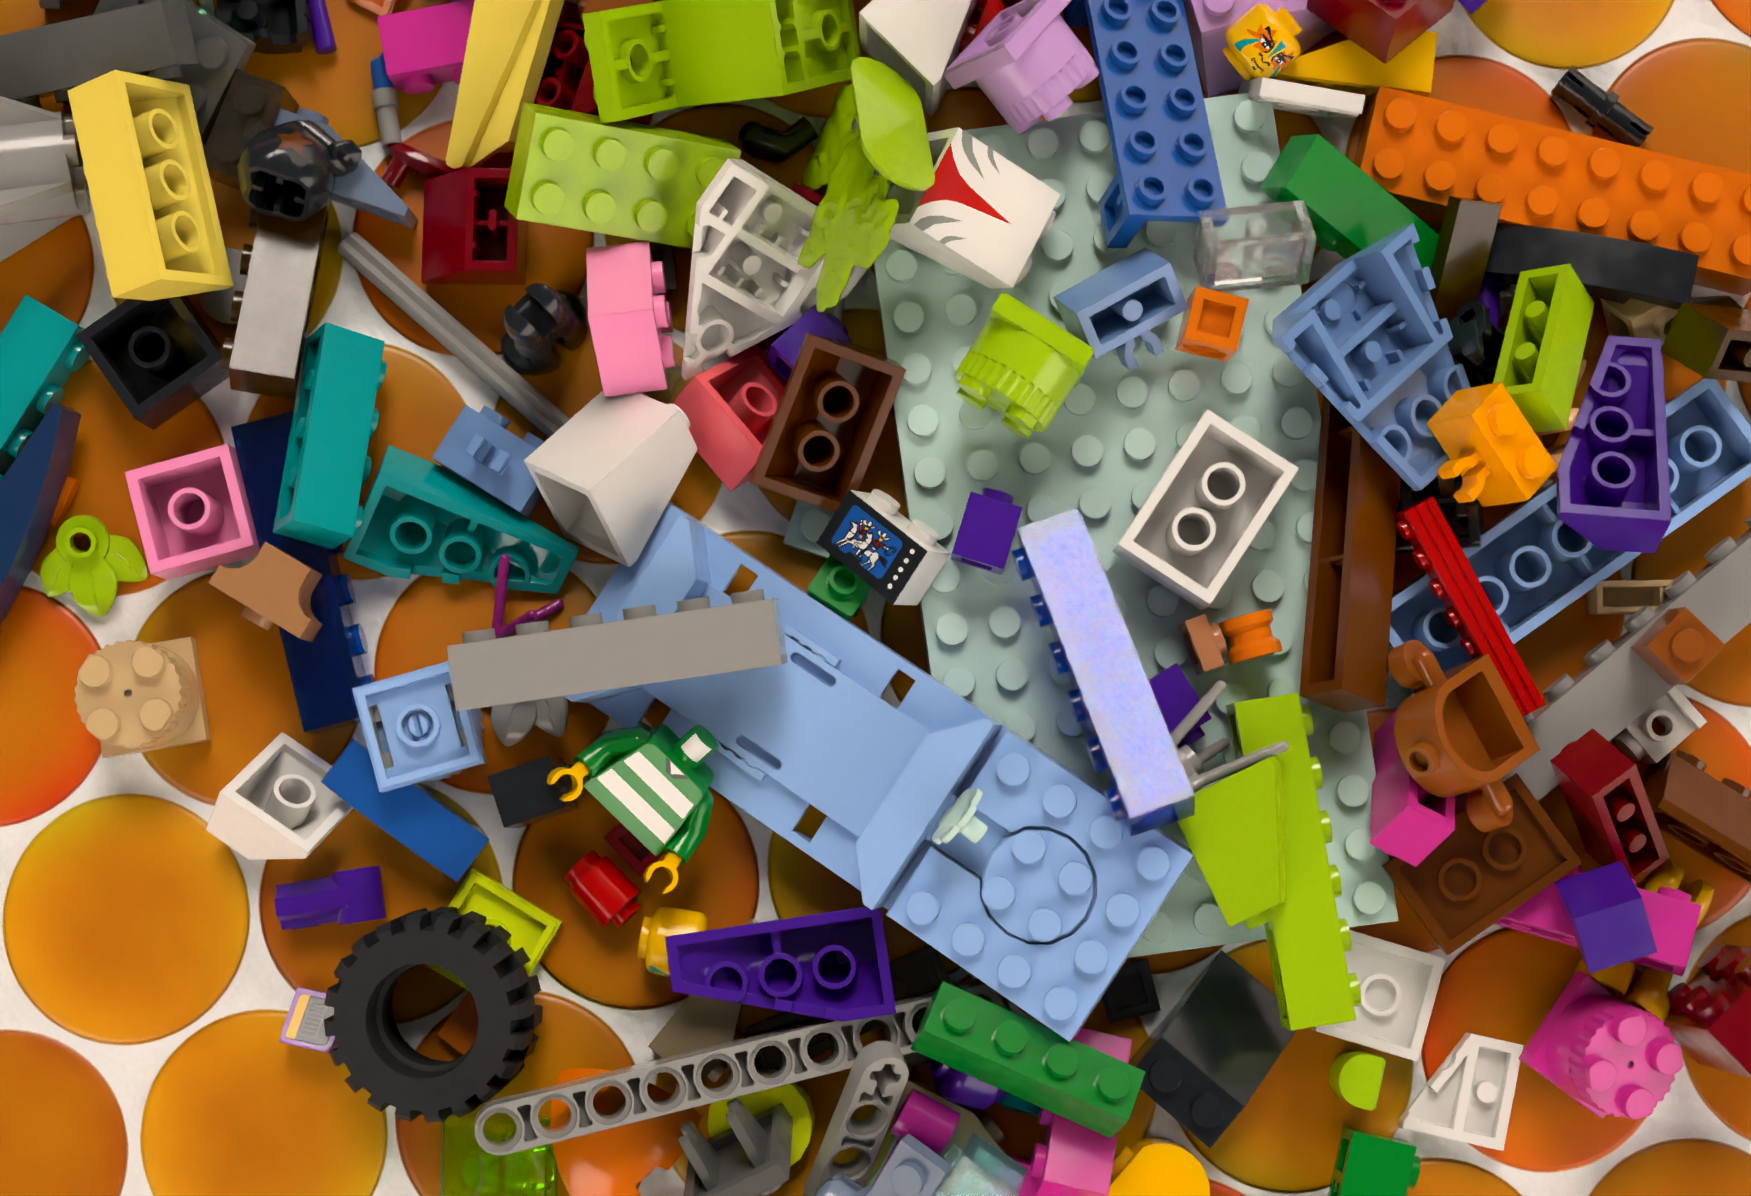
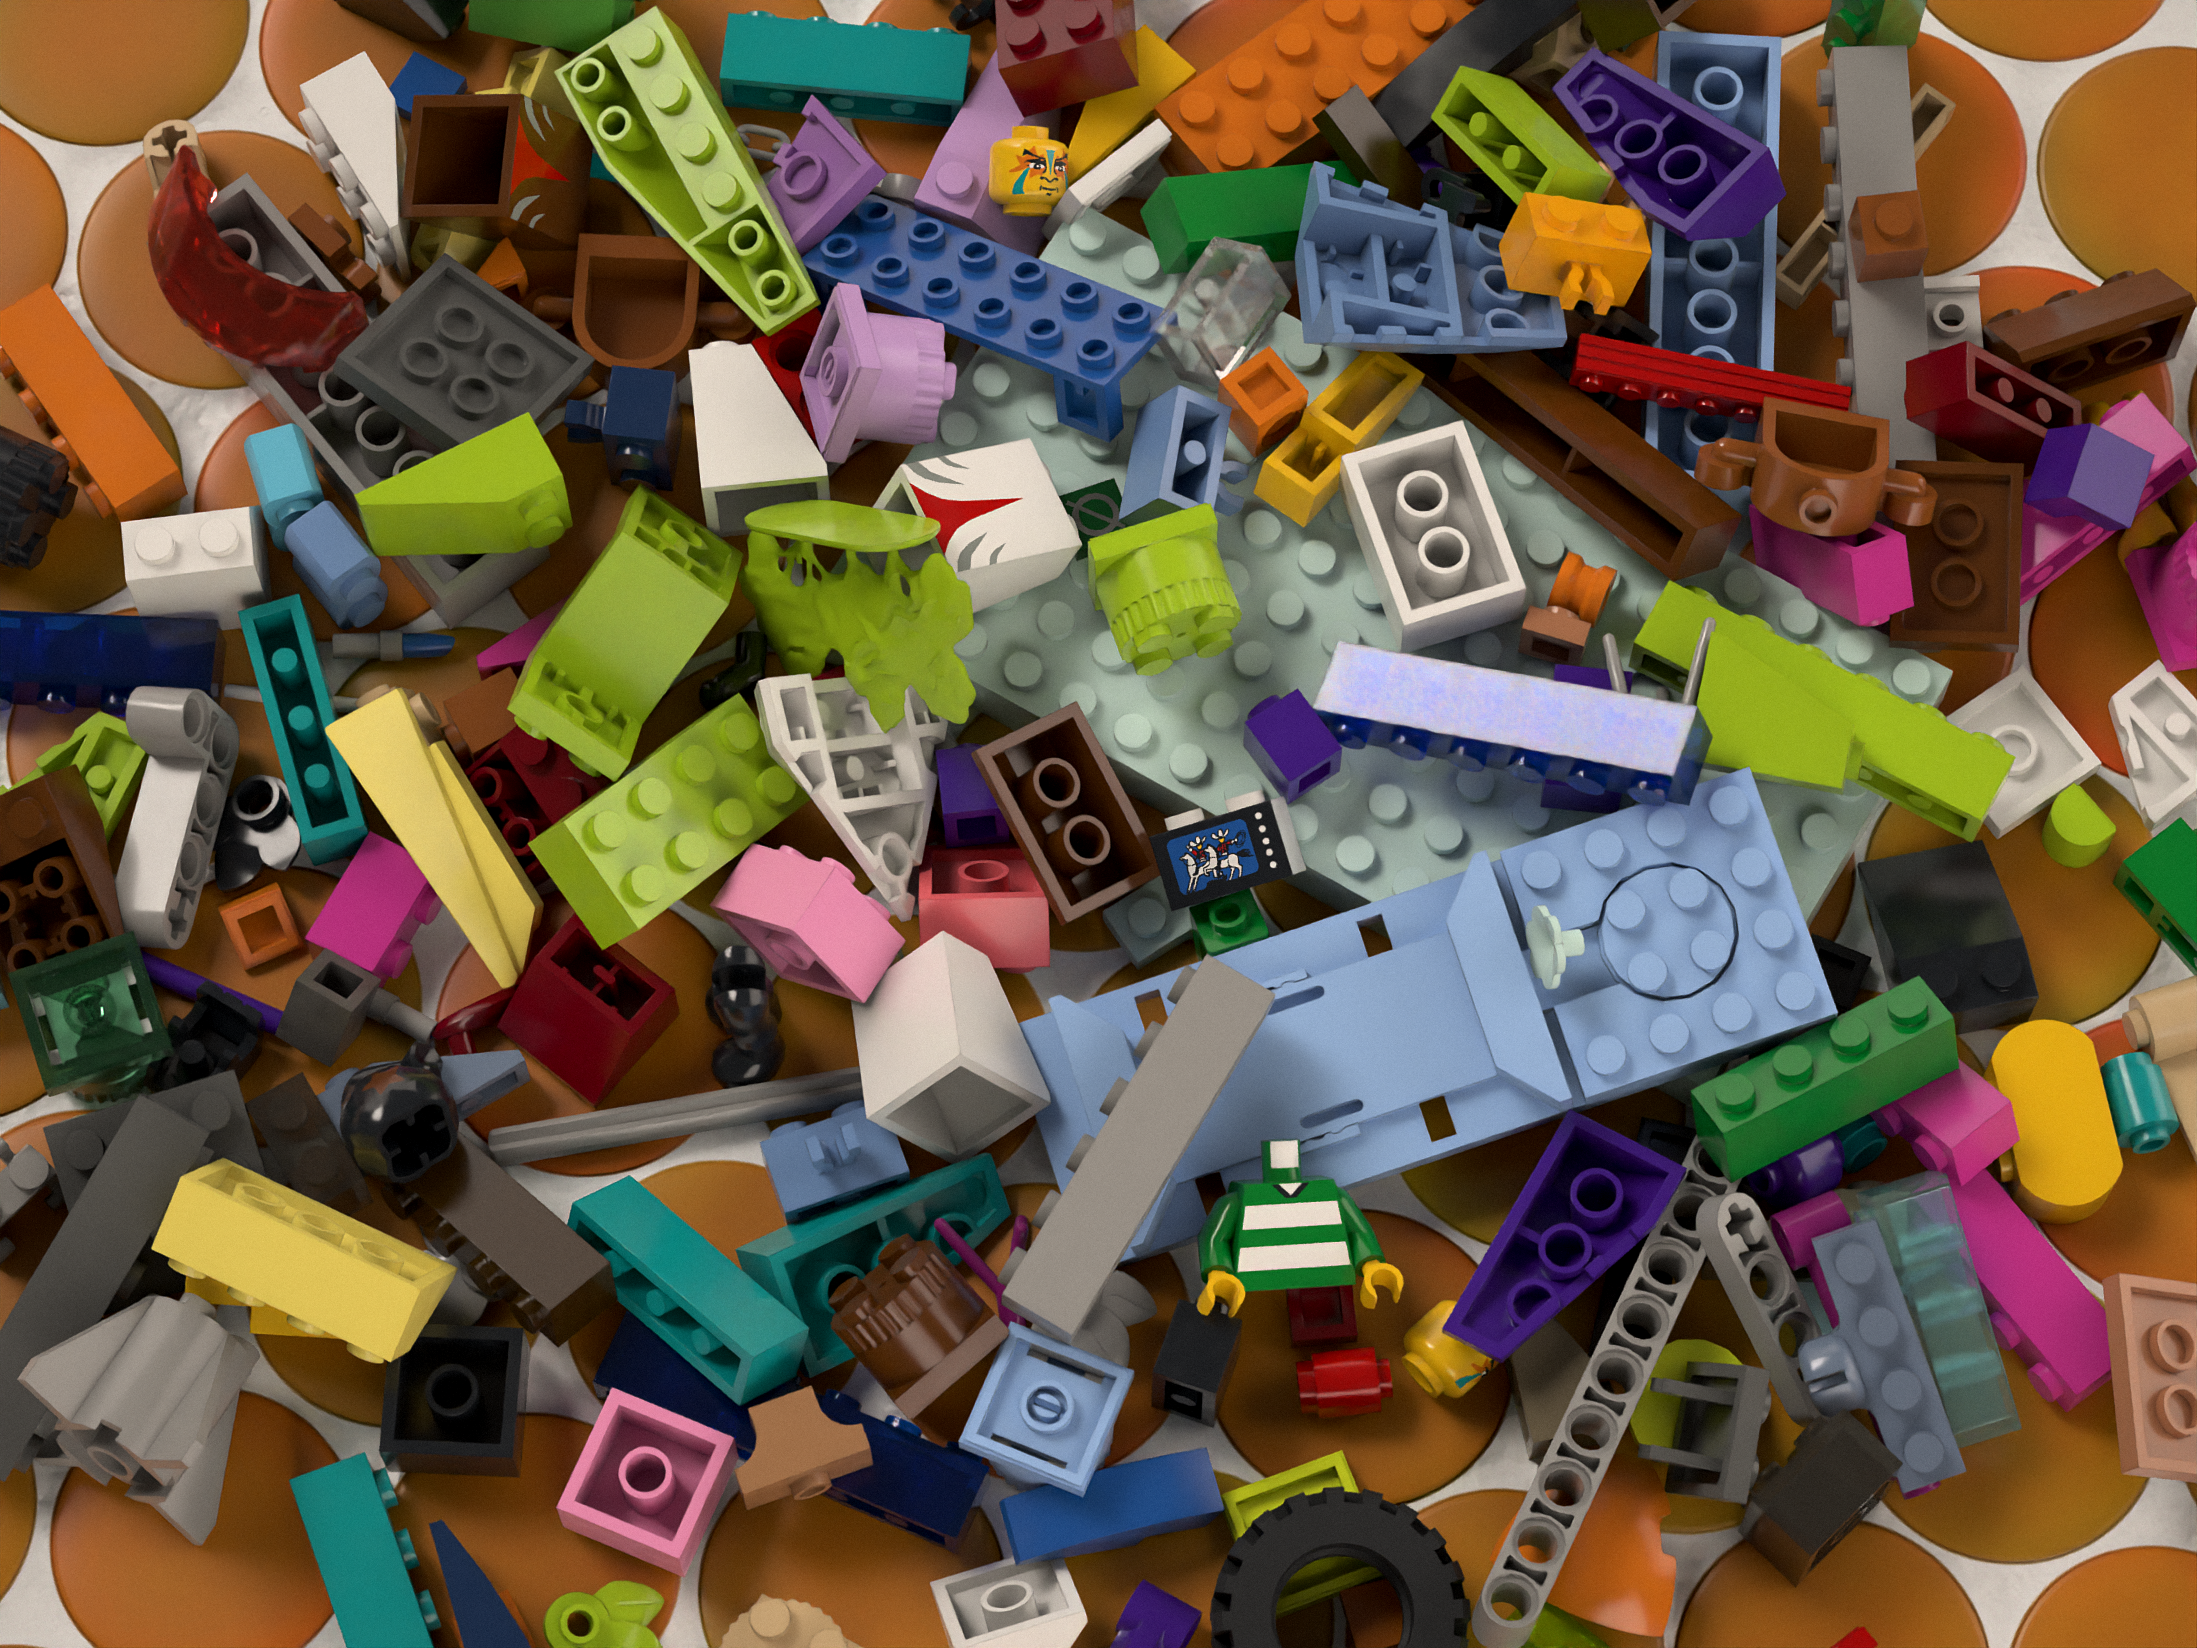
camera: 50 degrees left, 15 degrees down
none -> flat silver brick [275,948,381,1067]
none -> reddish brown piece [828,1233,1010,1419]
none -> dark green tile [1059,478,1130,561]
none -> yellow slope [1253,351,1425,528]

